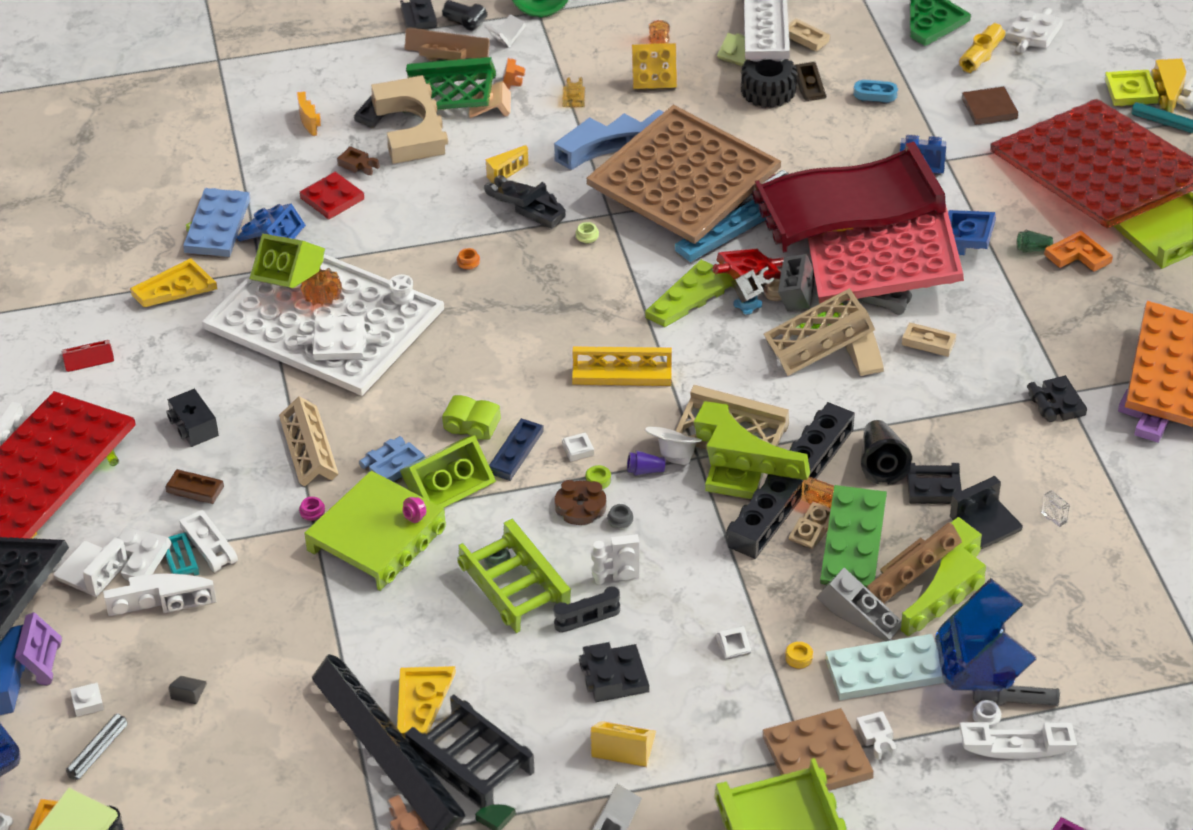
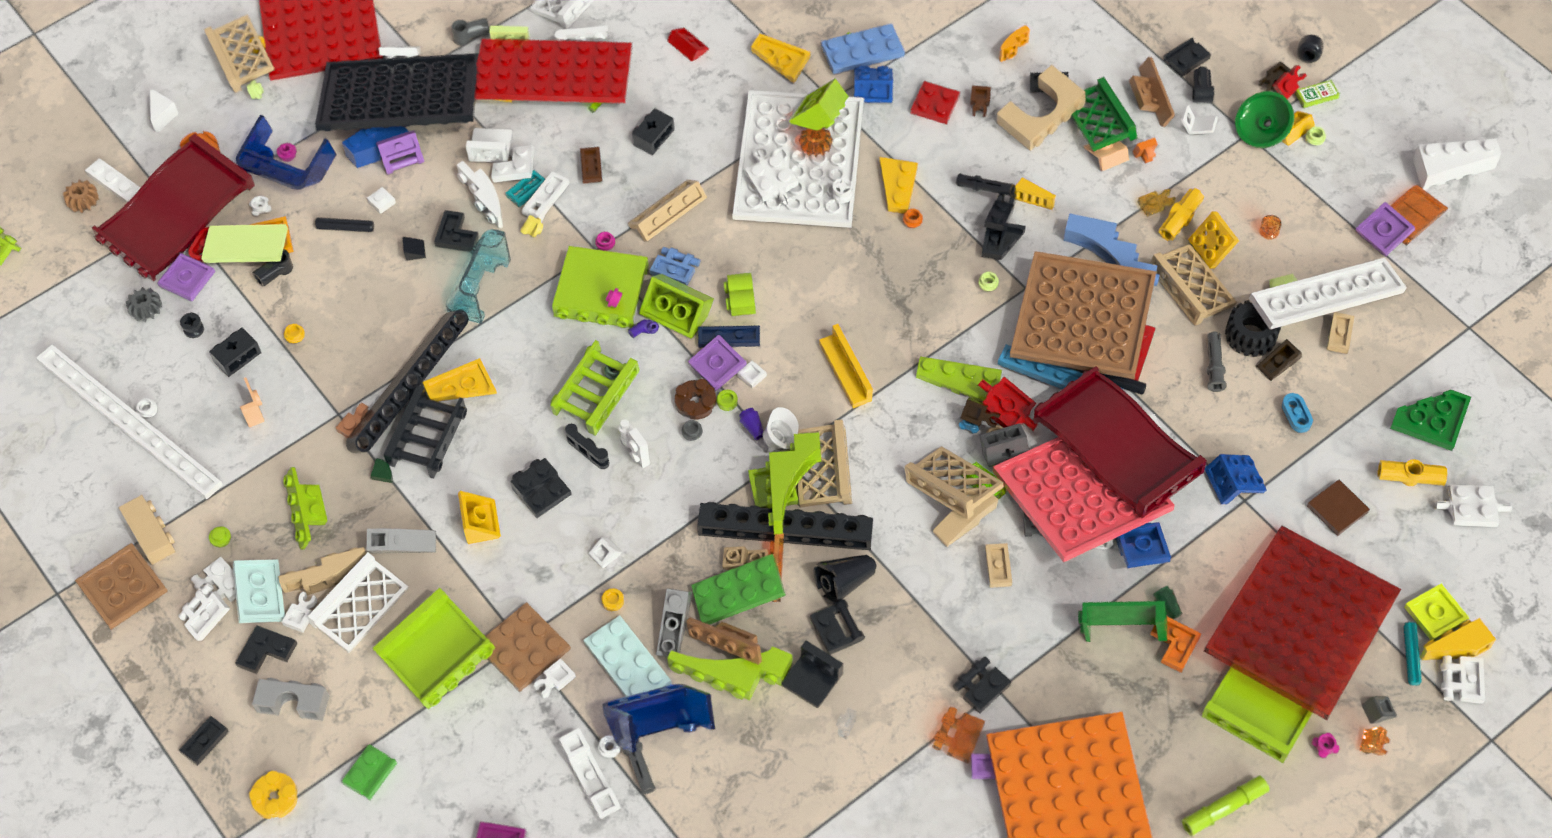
camera: 65 degrees right, 15 degrees up
none -> black plate [434,210,479,252]
none -> clear light blue windscreen [446,229,511,324]
none -> light yellow plate [520,215,543,237]
none -> dark purple arm [628,319,659,338]
none -> medium lavender plate [688,335,747,391]
none -> yellow wing [879,157,918,214]
none -> clear orange plate [932,707,985,763]
none -> black pin [956,173,1015,197]
none -> green panel [1078,601,1168,642]
none -> tan fence [1150,244,1237,326]
none -> yellow piece [1158,188,1204,241]
none -> dark grey pin [1207,332,1227,392]

